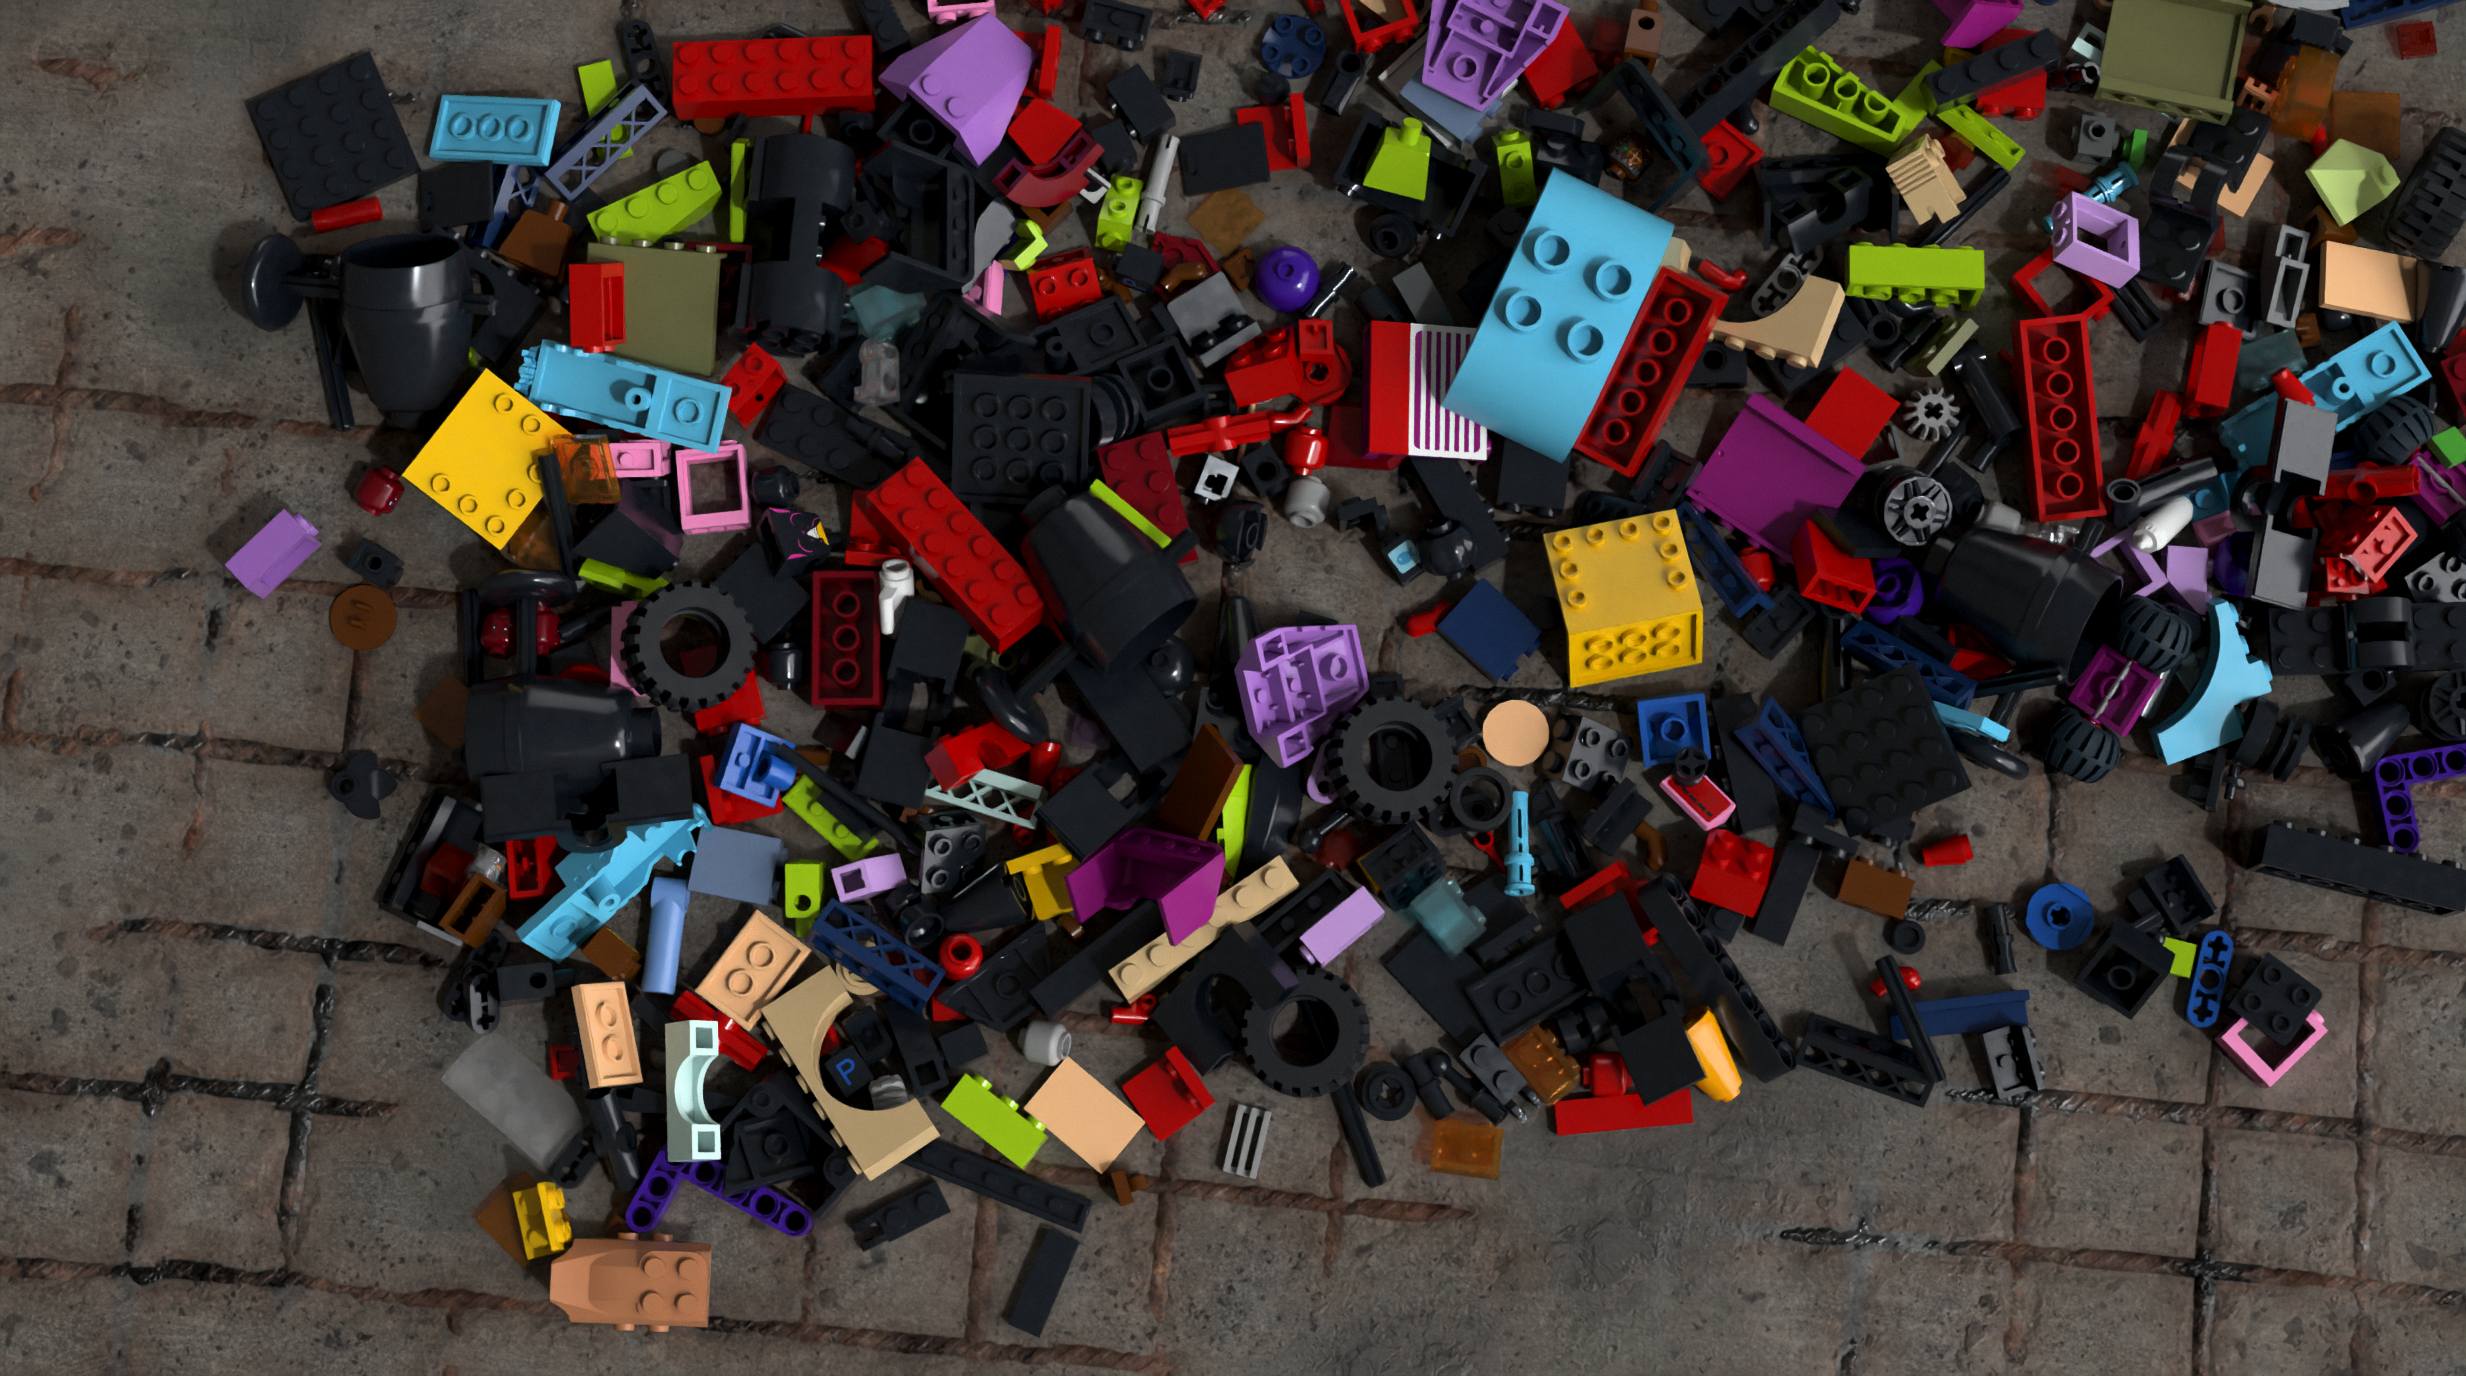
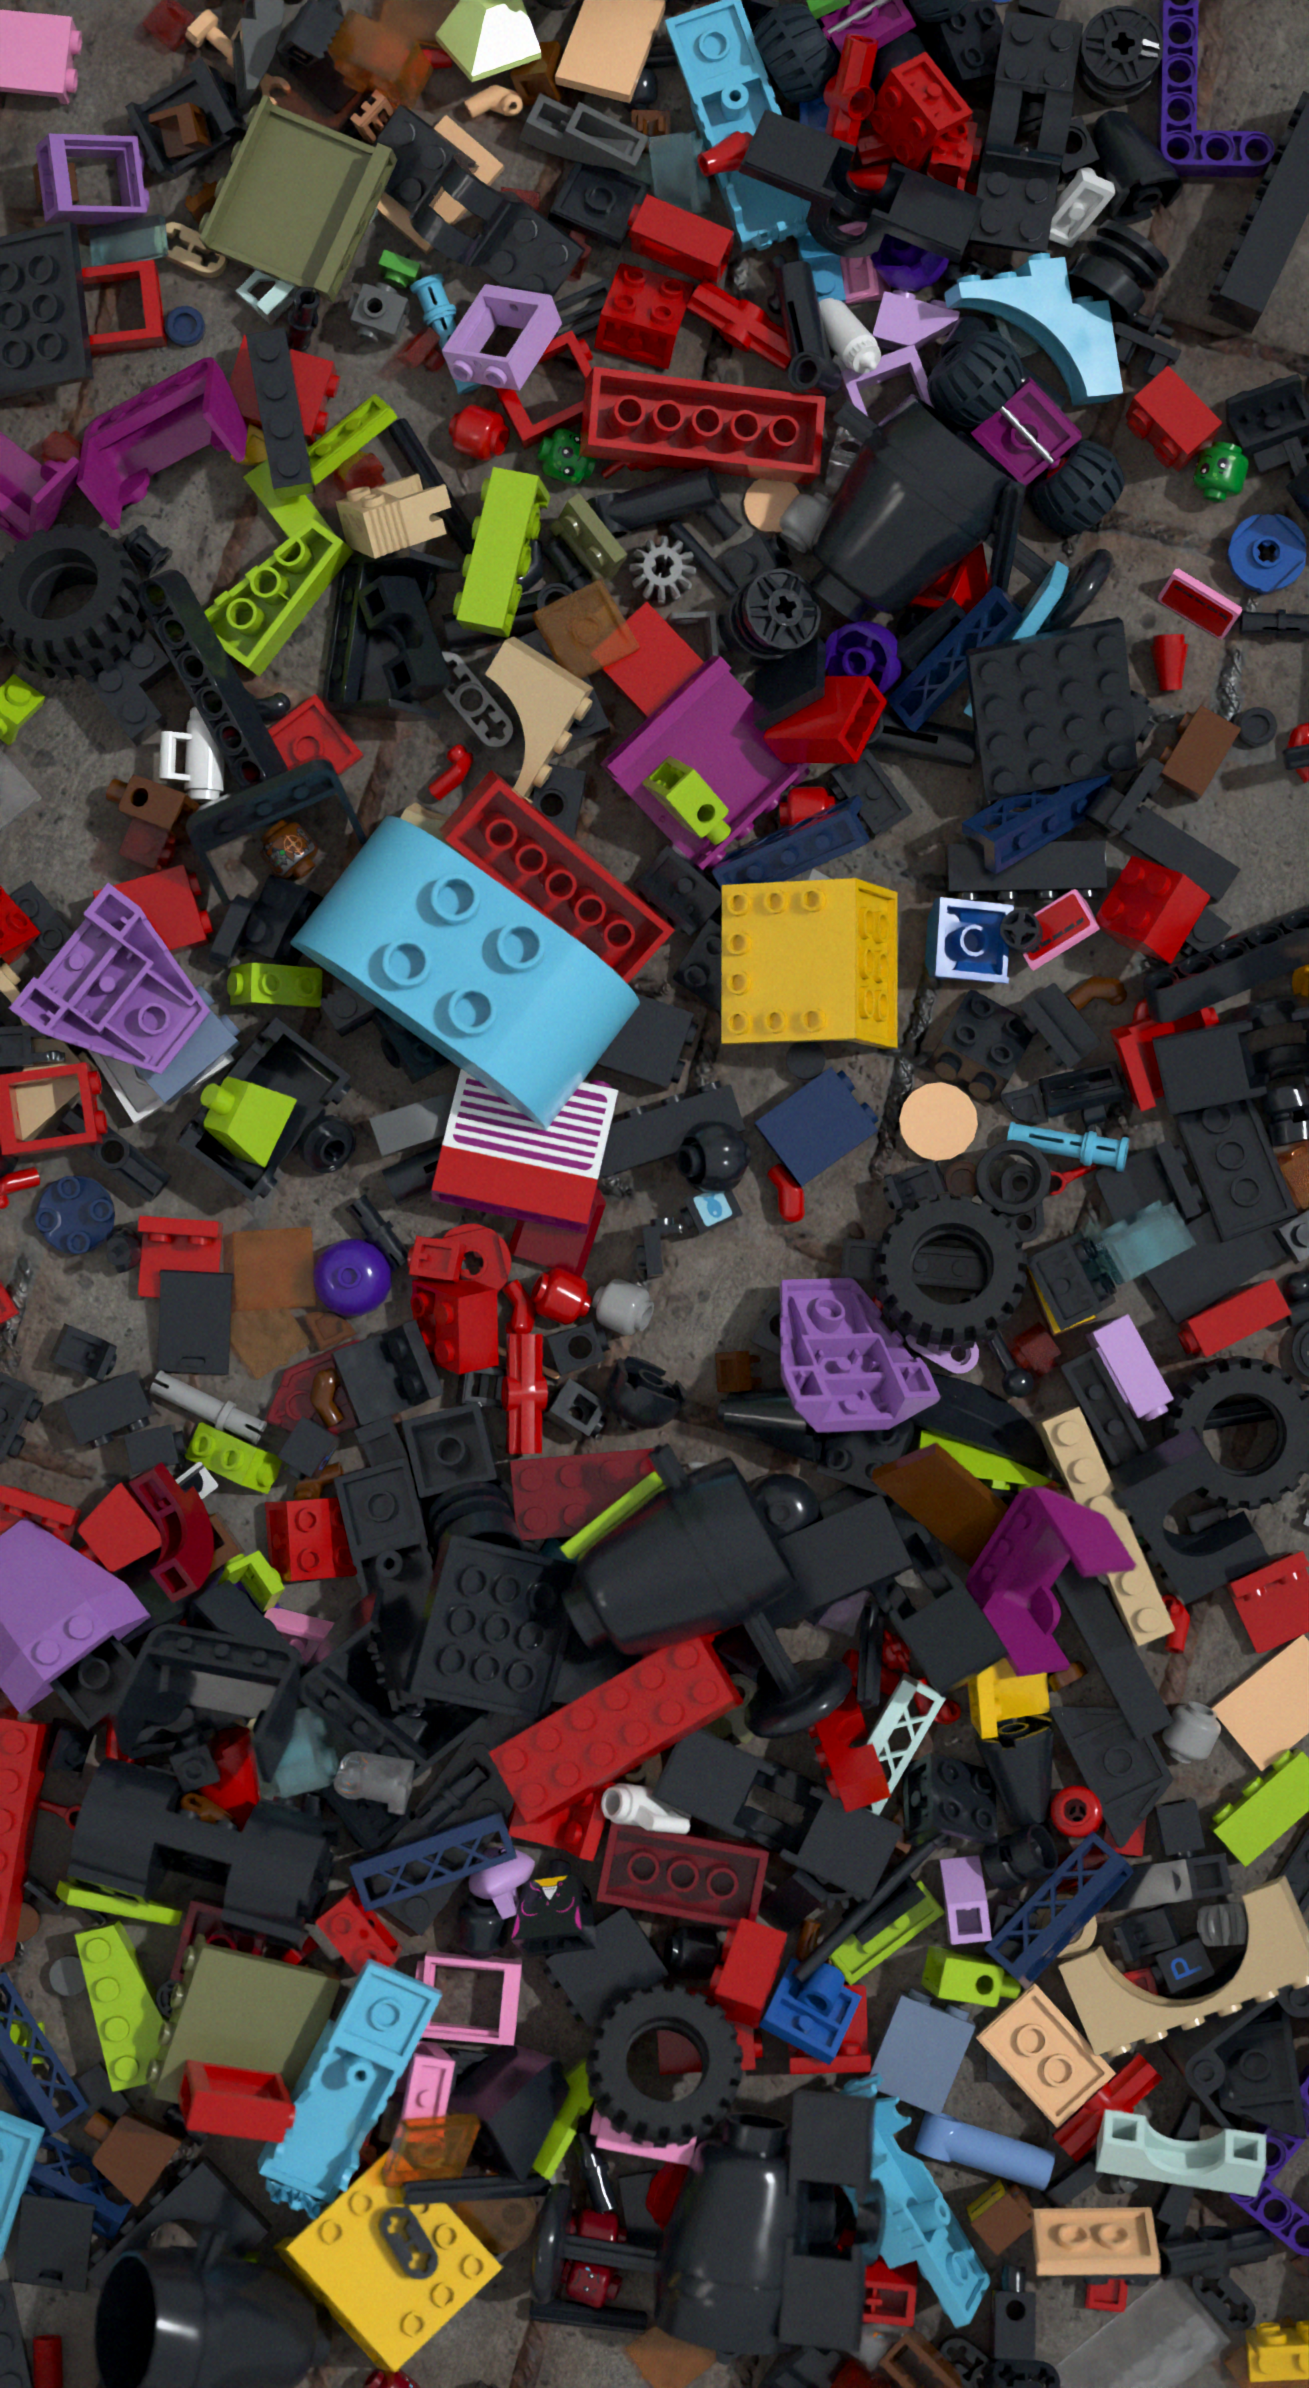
camera: 80 degrees left, 5 degrees up
none -> white piece [159,707,225,803]
none -> reddish brown arm [177,1793,236,1825]
none -> clear orange tile [232,1227,317,1311]
none -> red tile [280,1935,320,1966]
none -> dark blue fence [349,1808,517,1912]
none -> black beam [378,2206,438,2280]
none -> red head [449,404,510,462]
none -> light nougat arm [463,85,523,119]
none -> lavender piece [469,1846,535,1919]
none -> clear orange tile [532,579,640,679]
none -> green head [537,428,597,486]
none -> red bracket [594,263,694,369]
none -> lime torso [642,755,731,845]
none -> red brick [708,1918,787,2029]
none -> reddish brown tile [715,1350,762,1392]
none -> light nougat piece [744,479,800,533]
none -> black axle [855,1603,885,1709]
none -> white tile [1049,167,1116,248]
none -> red brick [1125,366,1222,472]
none -> slope [1158,568,1242,640]
none -> red window [1177,1278,1292,1359]
none -> green head [1193,441,1249,503]

